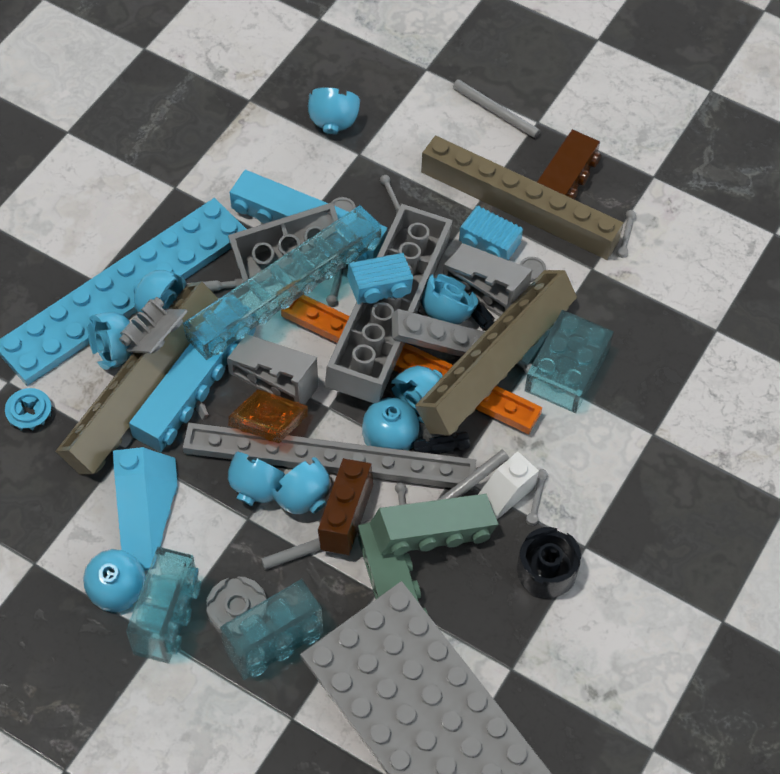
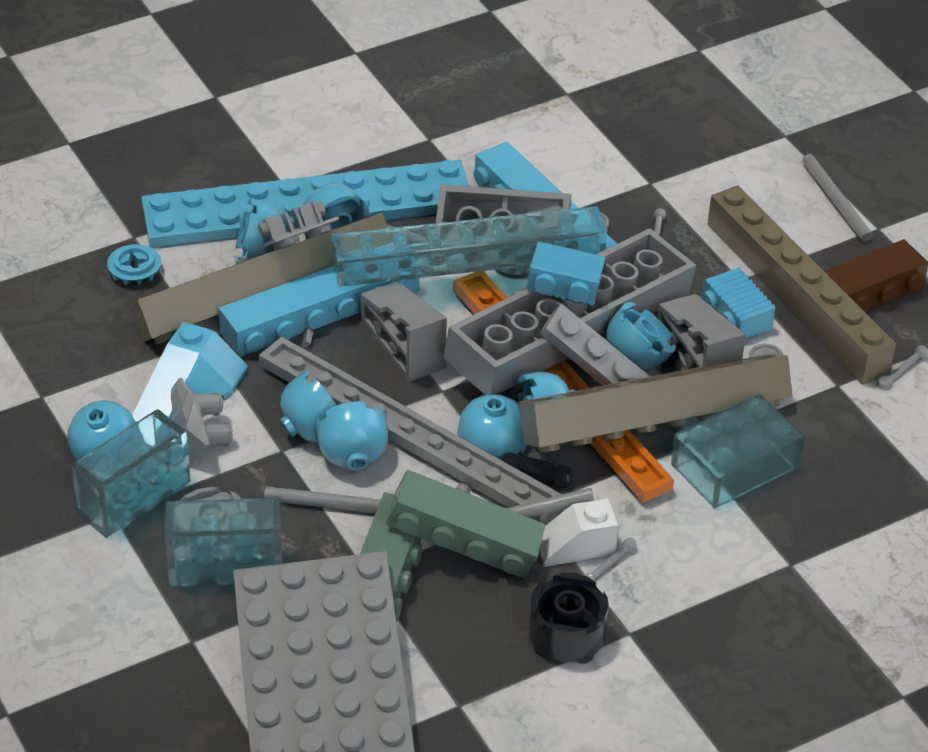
camera: 30 degrees right, 15 degrees down
clear orange plate [228,389,308,443] -> none
medium azure cylinder [308,88,360,134] -> none
reddish brown brick [318,458,373,556] -> none
none -> light grey connector [170,377,233,468]

